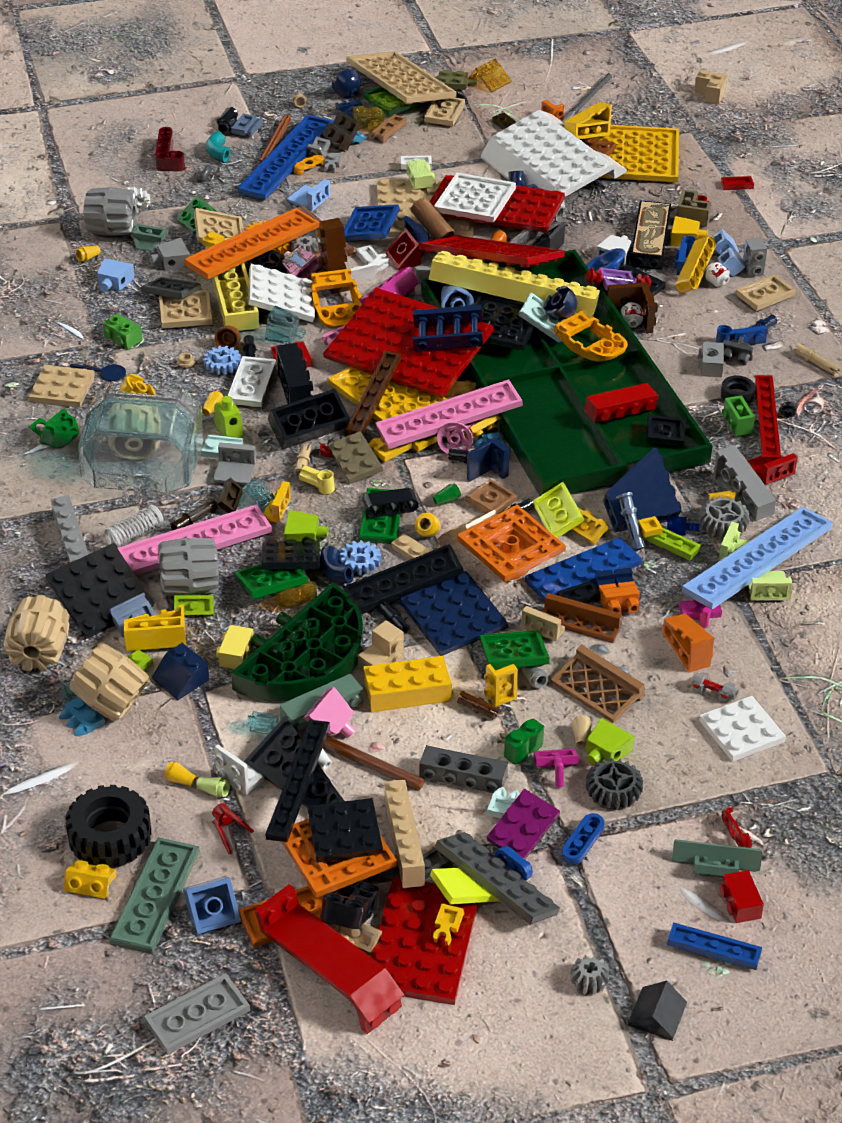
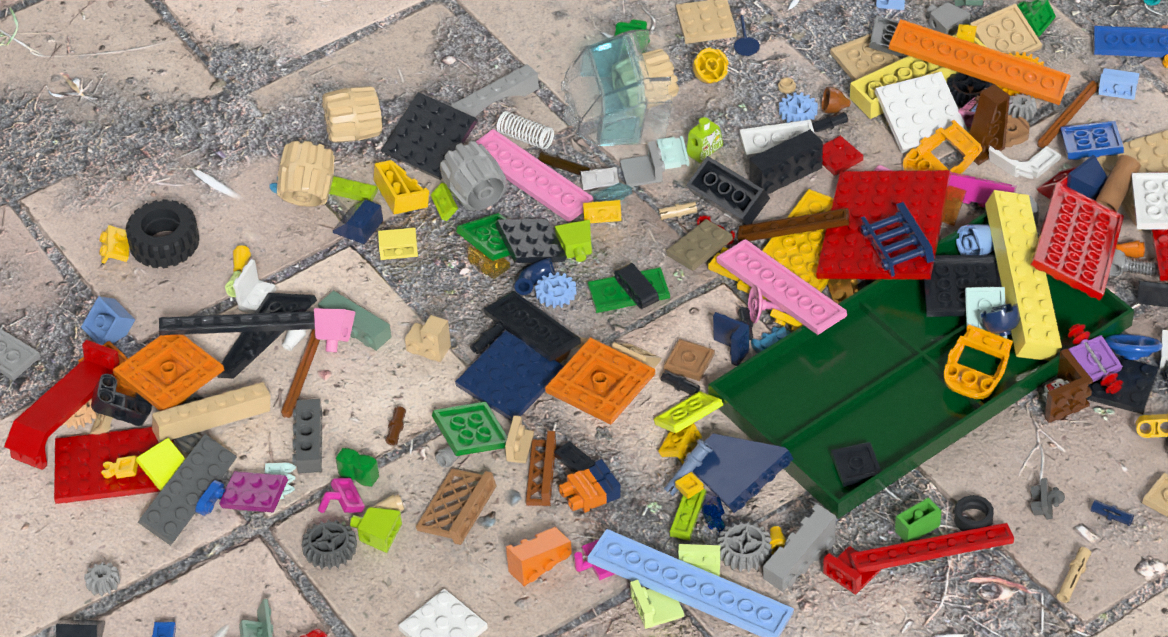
camera: 75 degrees right, 5 degrees up
bright green brick [103,313,142,350] -> none
sand blue plate [108,593,155,636] -> none
sand green tile [109,837,200,954] -> none
yellow cone [201,391,224,416] -> none
red plant [212,803,254,854] -> none
dark green brick [231,583,363,702] -> none
clear light blue brick [246,711,278,734] -> none
clear light blue torso [265,305,306,344] -> none
light yellow piece [299,465,335,494] -> none
black plate [307,798,383,863] -> none
yellow brick [364,656,452,712] -> none
tan plate [391,534,431,560] -> none
yellow head [414,512,441,538] -> none
green cone [432,483,461,506] -> none
yellow bracket [484,664,518,706] -> none
blue plate [525,537,642,603] -> none
blue plate [562,813,604,865] -> none
red brick [584,383,658,423] -> none
light grey piece [691,672,738,703] -> none
light grey brick [698,342,724,377] -> none
blue plate [715,325,768,345] -> none
black plate [779,402,797,418] -> none

